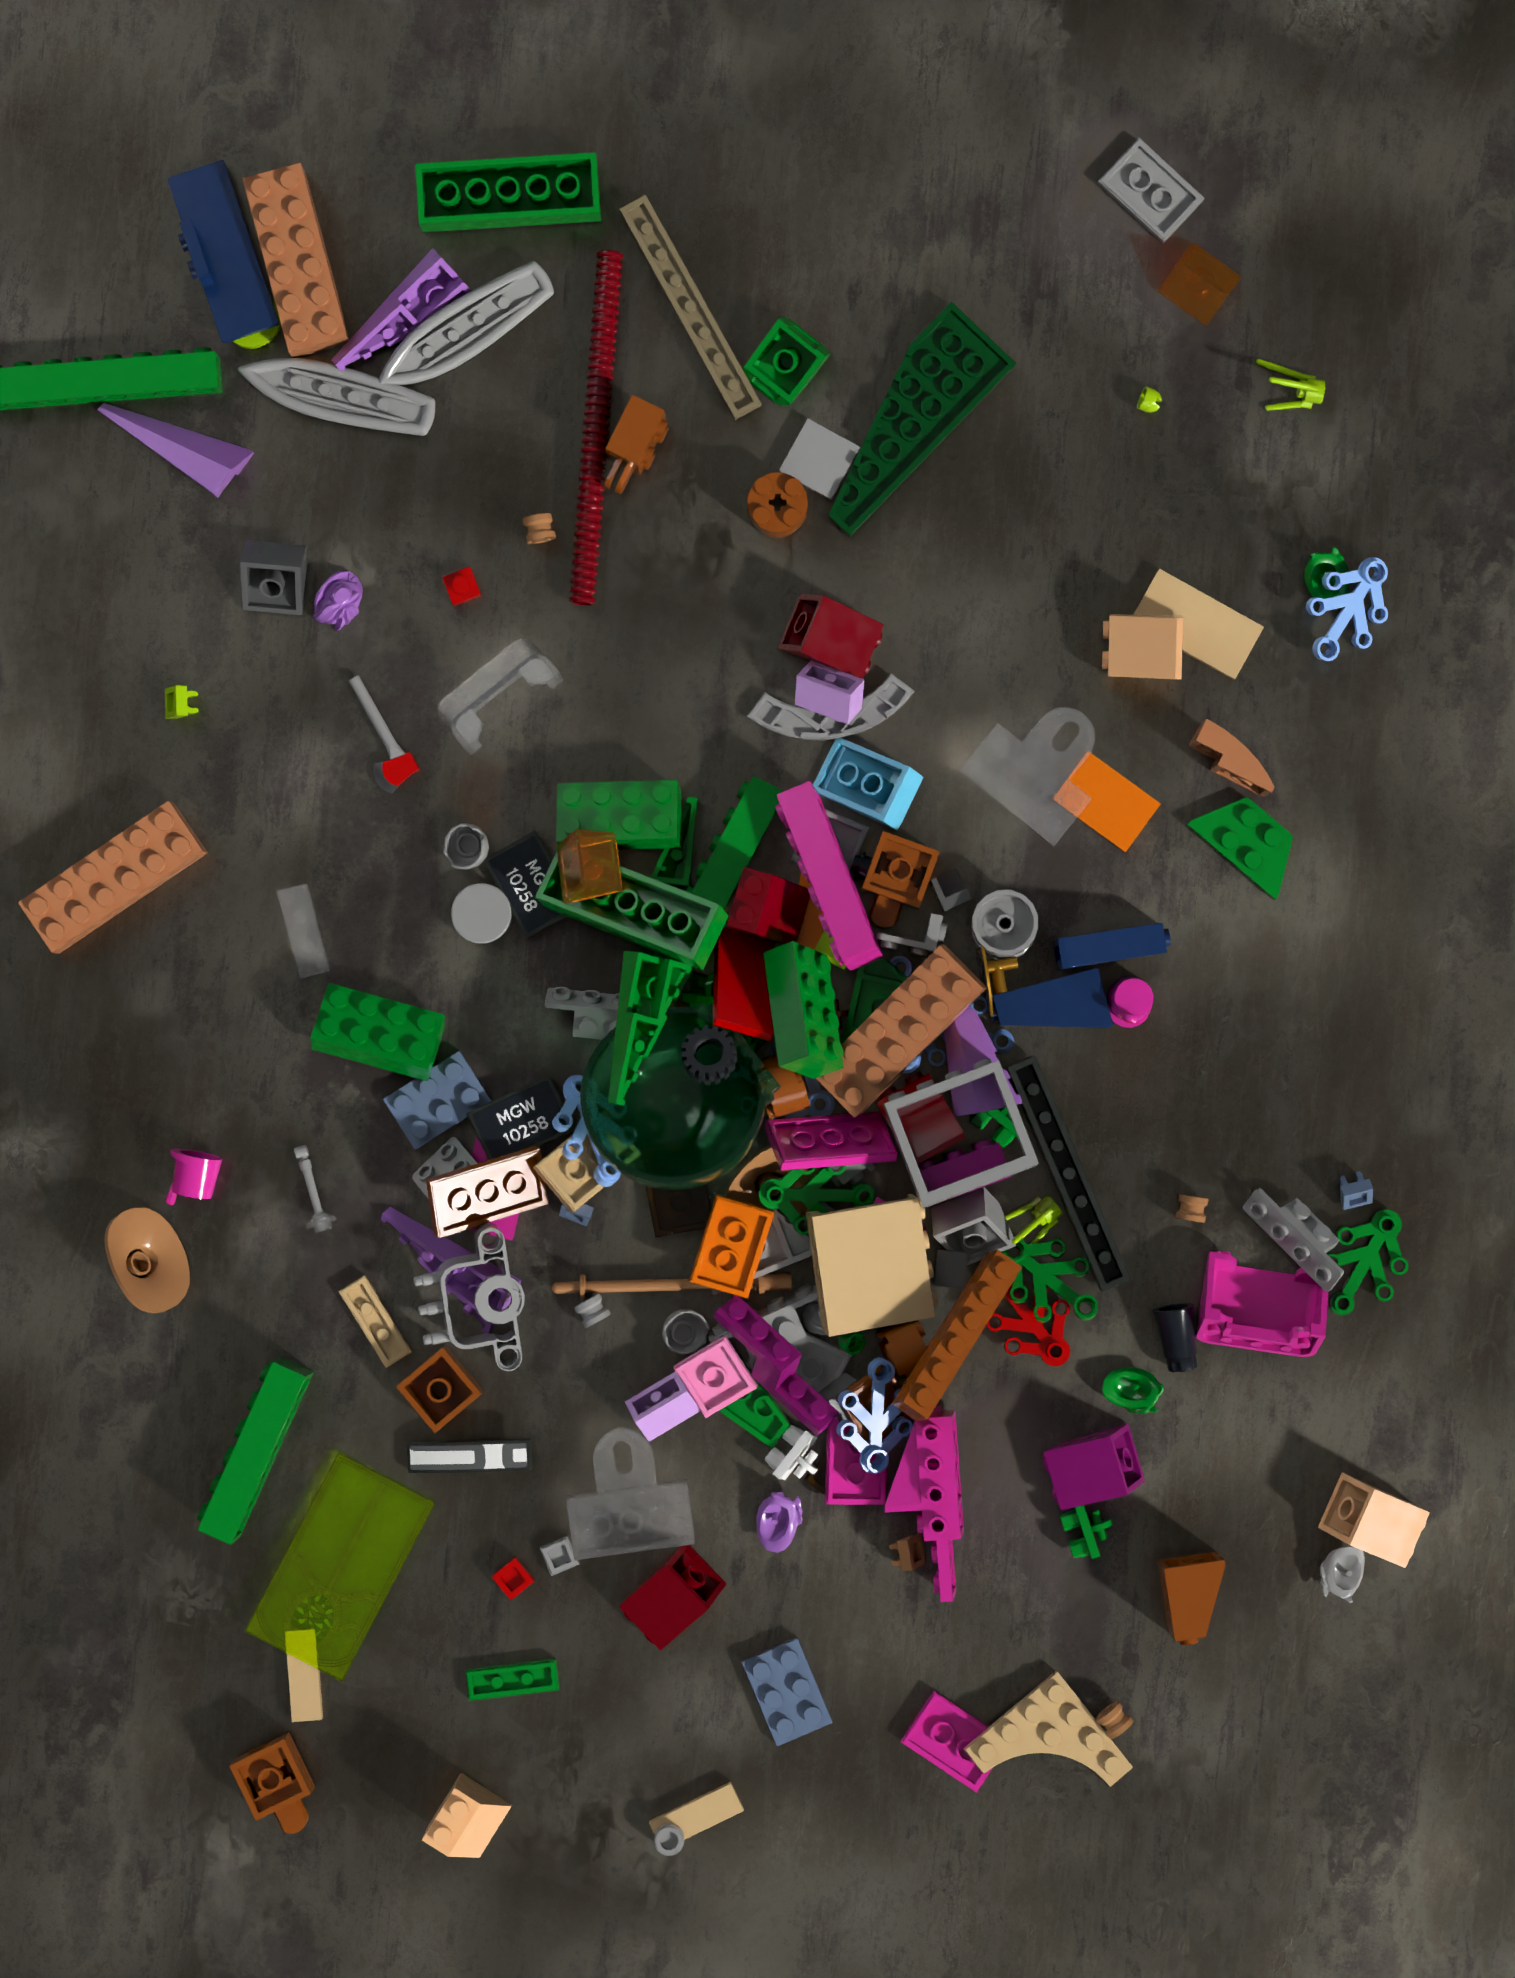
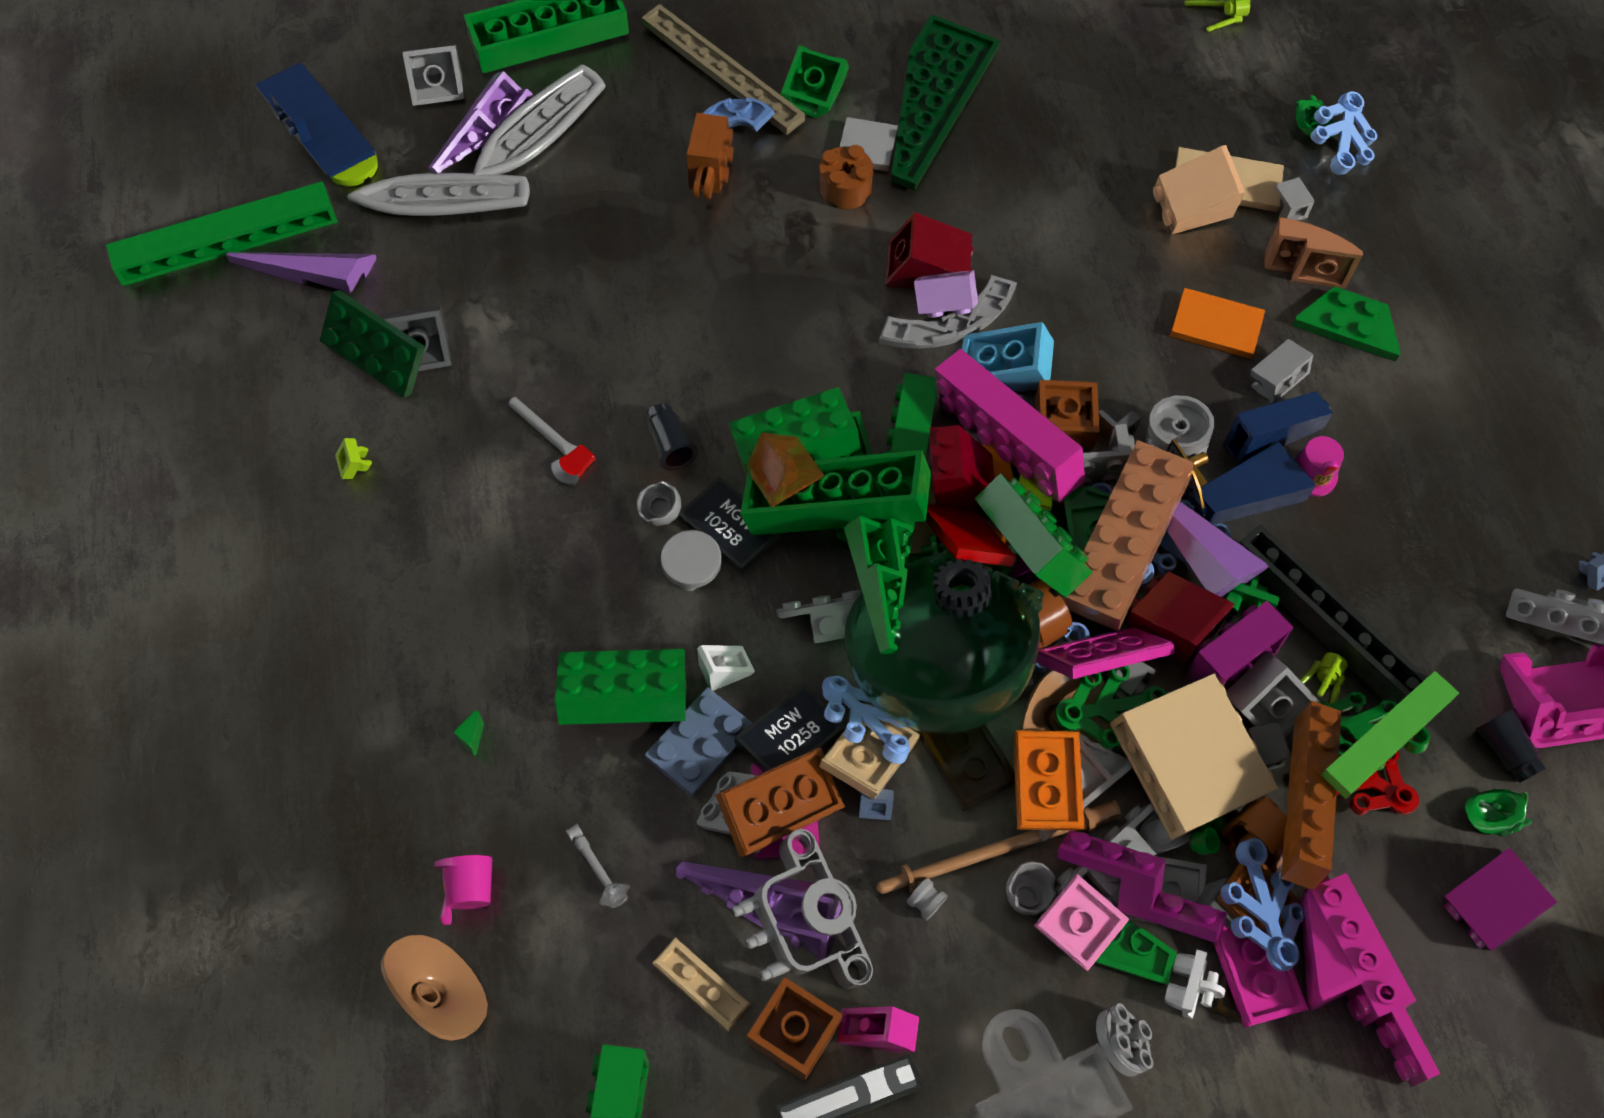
camera: 20 degrees left, 25 degrees down
nougat brick [18,801,208,954] -> none
nougat brick [242,163,350,358] -> none
clear tile [277,884,330,979] -> none
medium lavender hat [312,571,363,631] -> none
clear windscreen [438,638,563,755] -> none
red plate [442,566,482,606] -> none
medium nougat wheel [522,513,556,544] -> none
dark red piece [569,250,623,606] -> none
lavender brick [625,1371,701,1442] -> none
medium lavender hat [756,1492,803,1553] -> none
light grey window [883,1058,1039,1209] -> none
medium nougat tile [889,1534,926,1571] -> none
clear brick [960,707,1095,846] -> none
green hips [1059,1505,1113,1559] -> none
lime hinge [1137,386,1162,413] -> none
medium nougat wheel [1175,1194,1209,1223] -> none
none -> dark green plate [319,290,425,398]
none -> light grey slope [402,45,465,106]
none -> green slope [453,710,484,757]
none -> black plant [646,403,698,470]
none -> white slope [697,645,755,691]
none -> medium blue tile [703,97,775,132]
none -> dark pink slope [837,1006,919,1052]
none -> light grey tile [1096,1003,1153,1077]
none -> light grey hinge [1250,339,1313,404]
none -> light grey panel [1275,177,1315,221]
none -> bright green tile [1321,671,1459,799]

